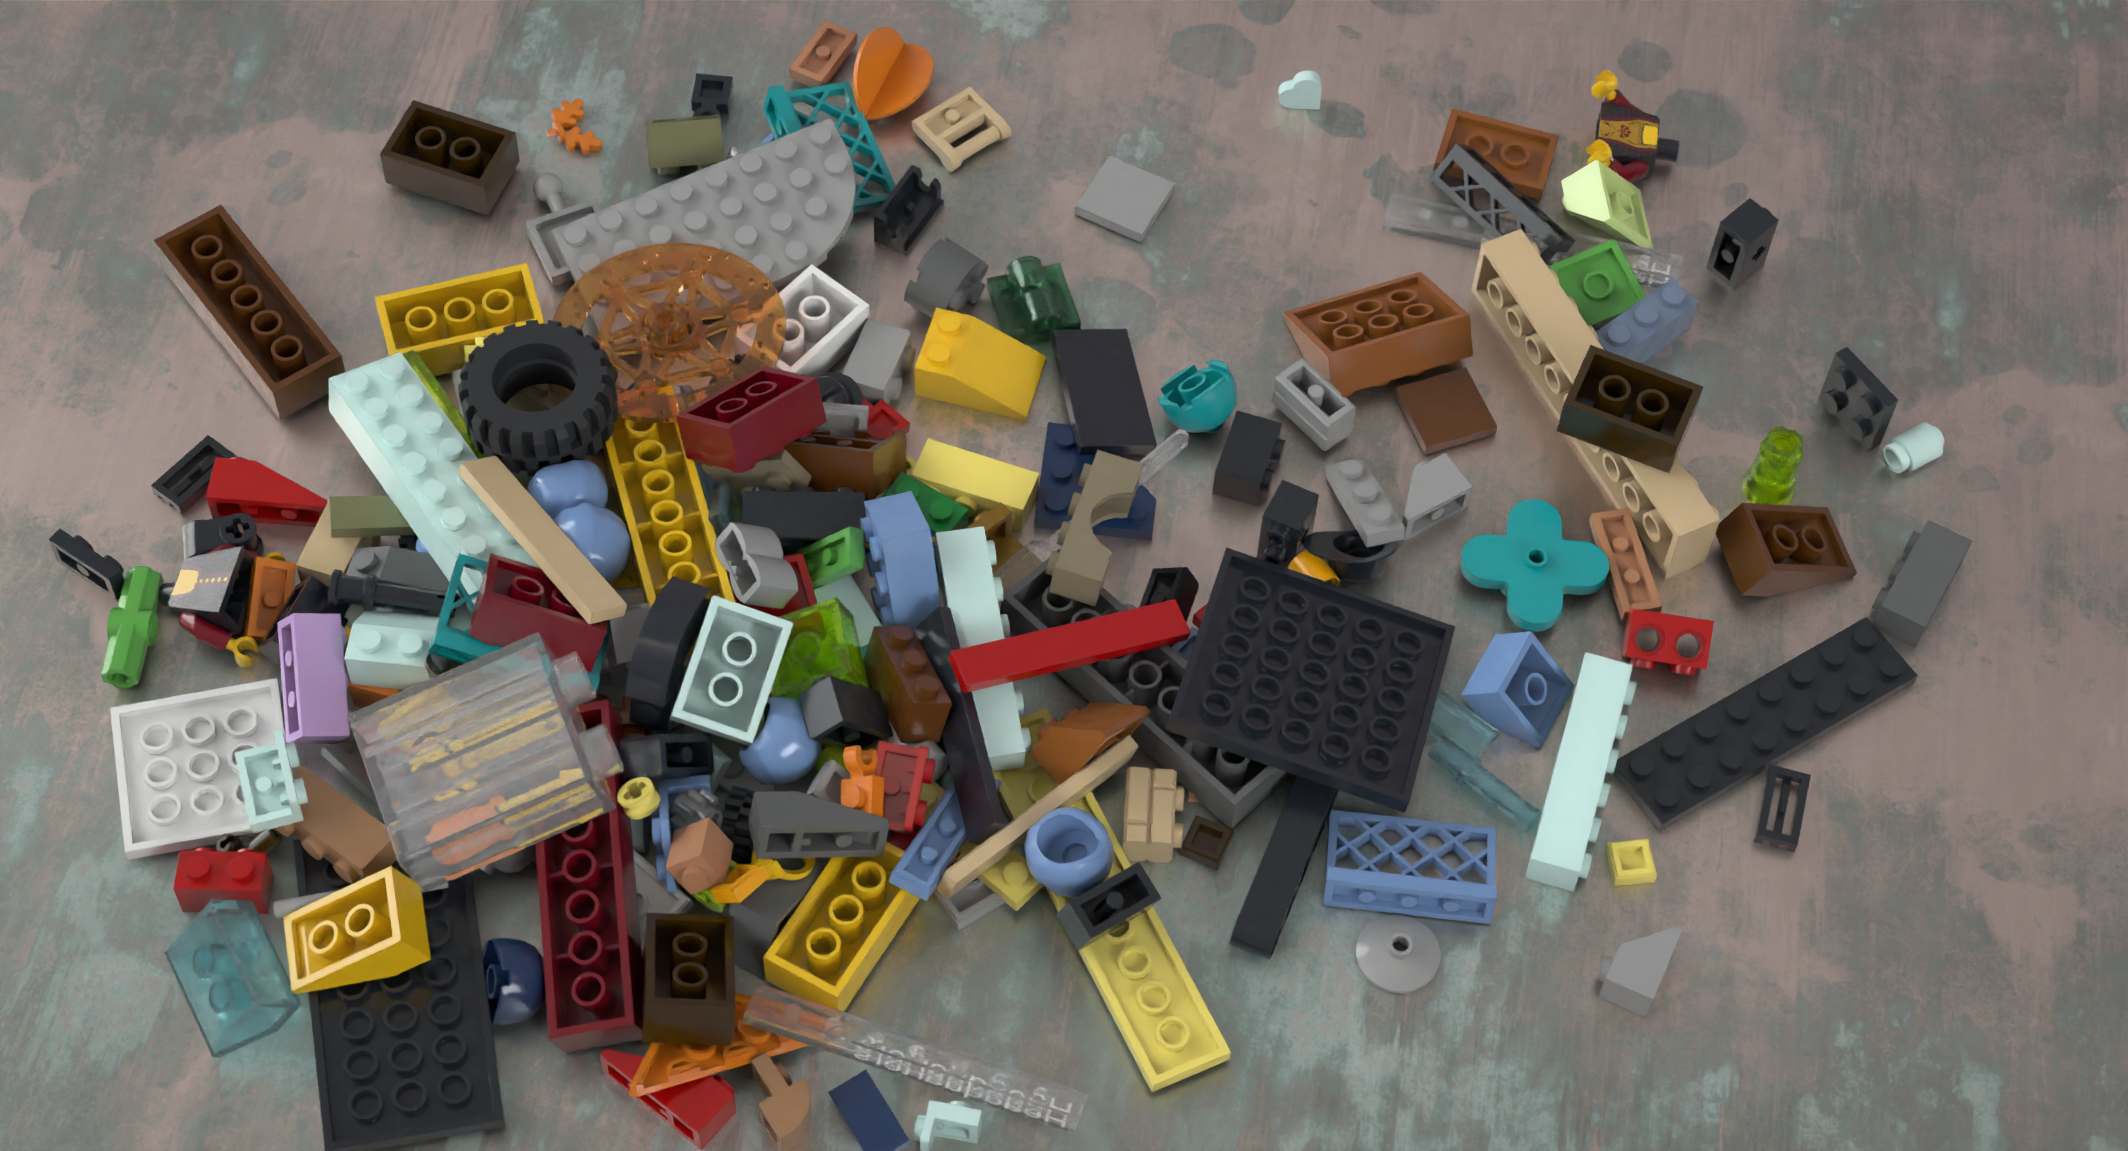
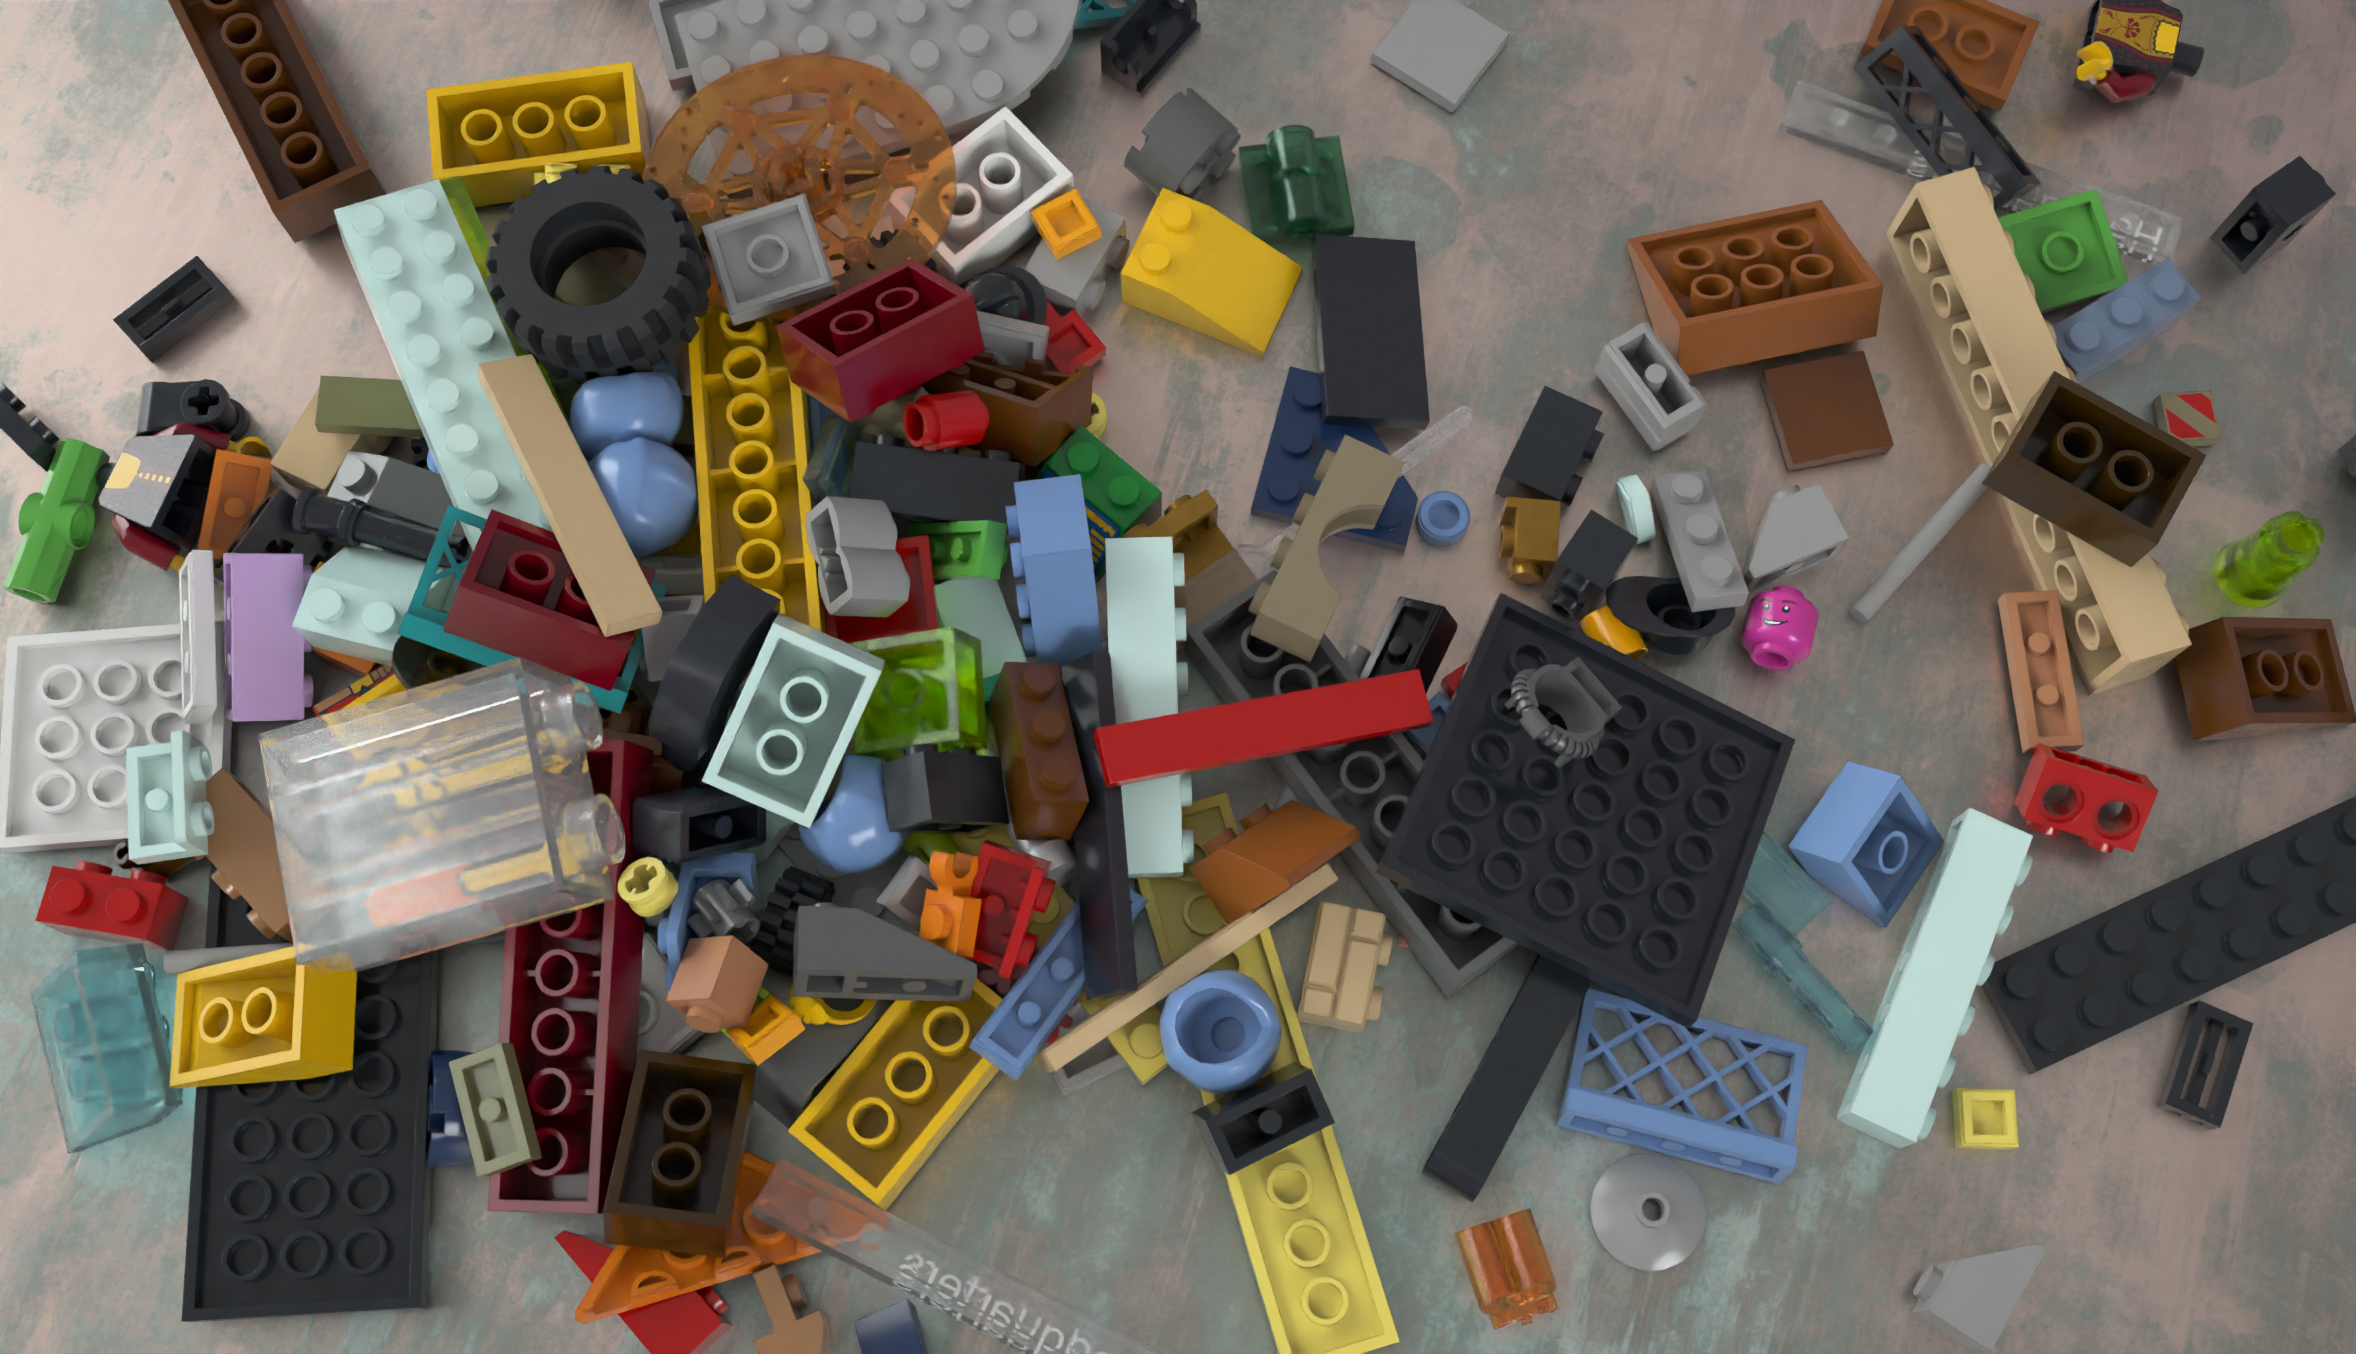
camera: 10 degrees right, 15 degrees up
red slope [206,457,328,527] -> none
light yellow brick [911,438,1039,532] -> none
teal cylinder [1157,360,1237,434] -> none
dark brown tile [1179,815,1234,870] -> none
teal plant [1460,499,1609,632] -> none
yellowish green slope [1561,160,1653,252] -> none
none -> white tile [179,549,217,724]
none -> olive plate [449,1043,542,1177]
none -> light grey tile [702,194,838,326]
none -> red brick [903,390,989,451]
none -> light orange tile [1030,188,1102,260]
none -> medium blue tile [1416,491,1470,547]
none -> clear orange piece [1454,1208,1558,1330]
none -> pearl gold brick [1499,497,1561,584]
none -> dark grey piece [1504,657,1622,768]
none -> light aqua tile [1615,474,1656,545]
none -> dark pink head [1741,586,1819,670]
none -> light grey bar [1849,464,1991,624]
none -> dark tan tile [2153,390,2222,447]

